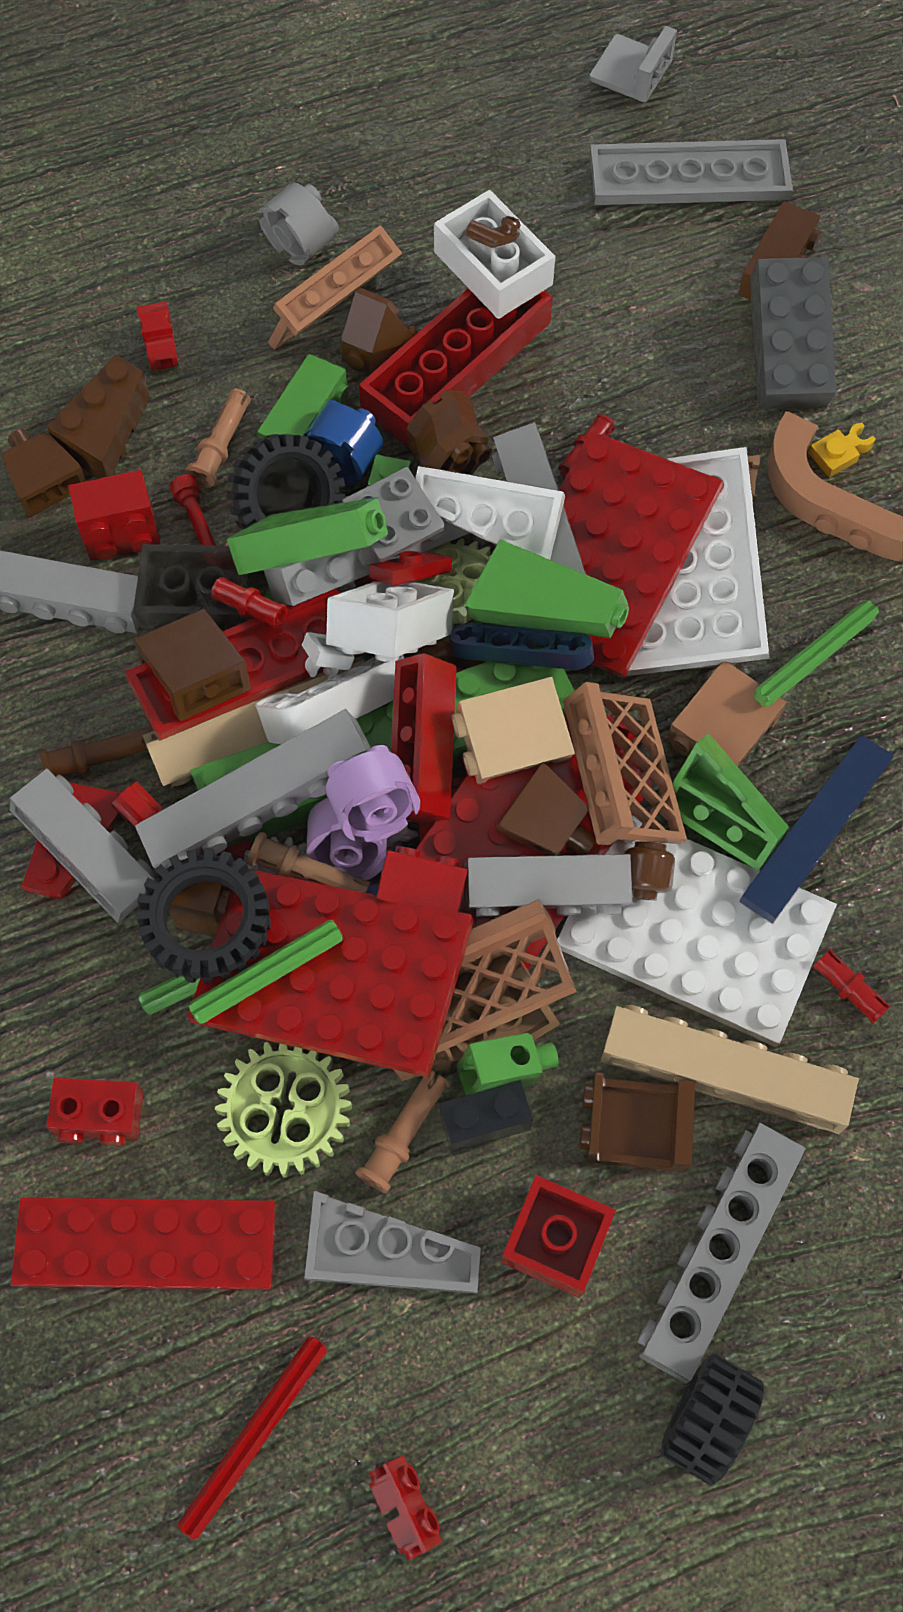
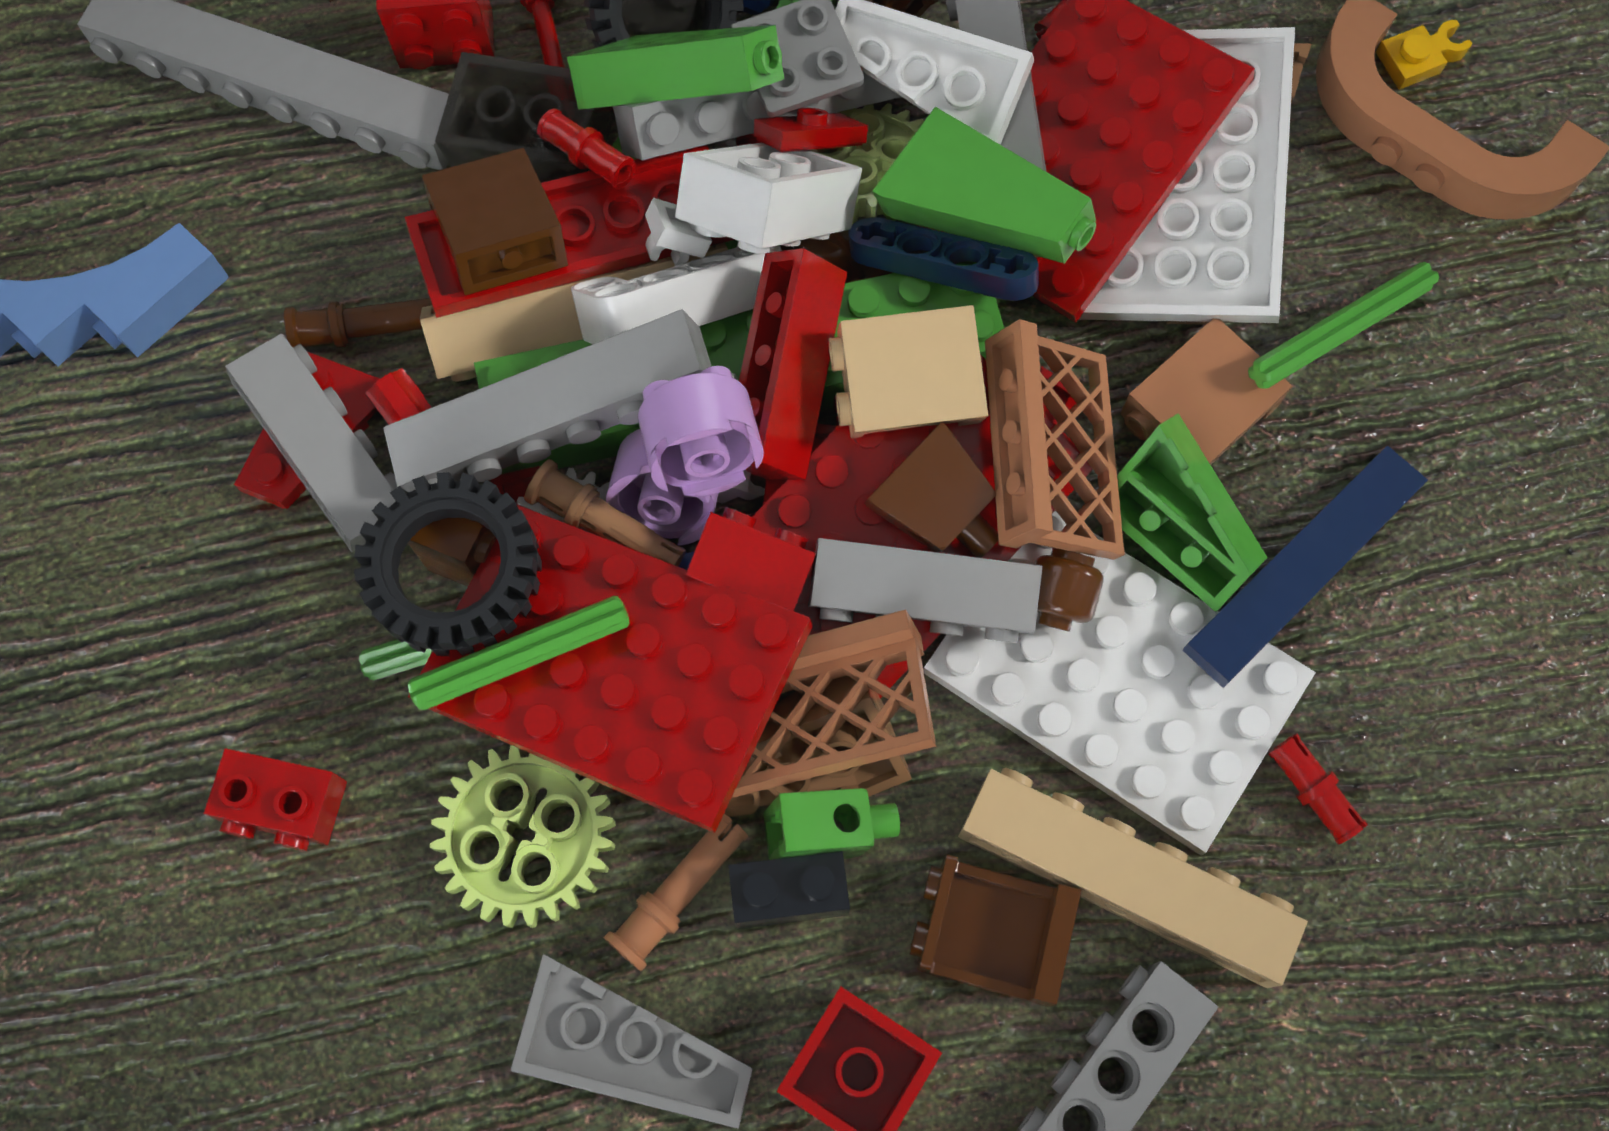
camera: 10 degrees right, 5 degrees up
red plate [11,1197,276,1290] -> none

